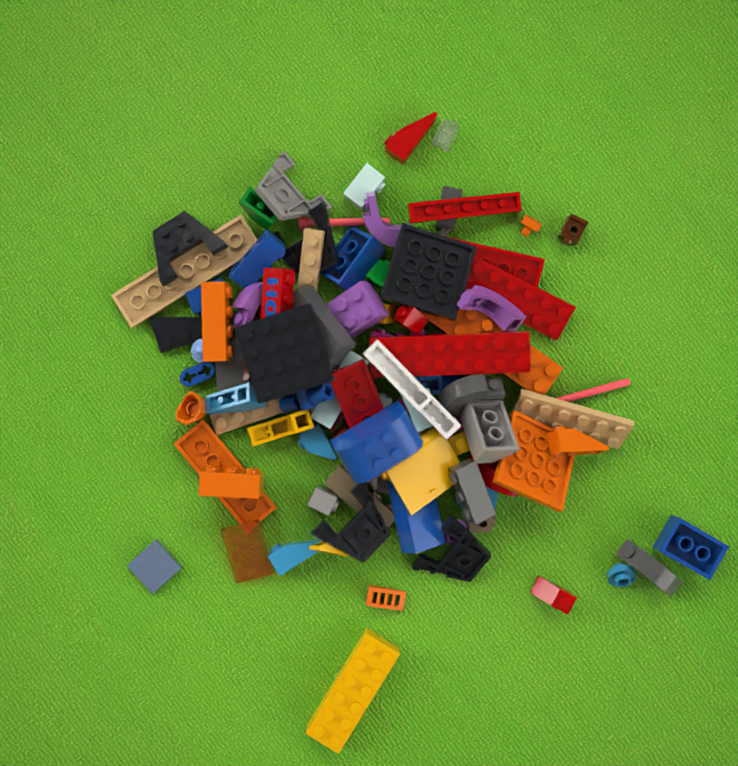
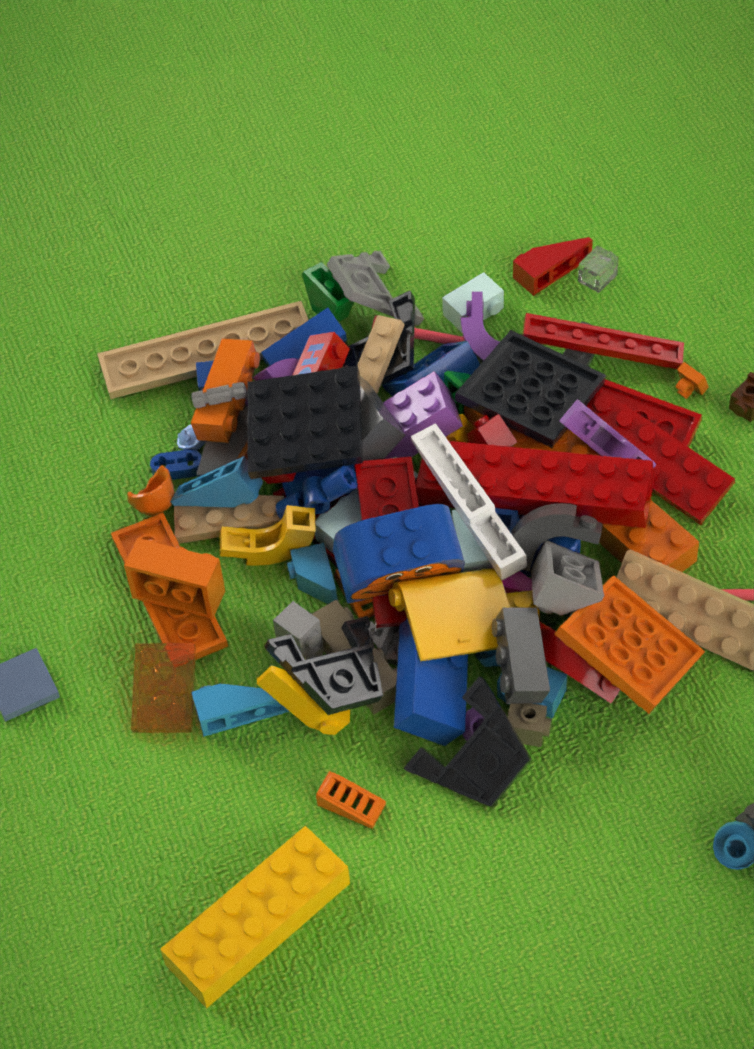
camera: 20 degrees right, 35 degrees down
black wing [149,317,202,353] -> none
black wing [152,211,228,287] -> none
slope [530,575,577,615] -> none
orange slope [547,426,609,456] -> none
none -> light grey axle [192,382,247,408]

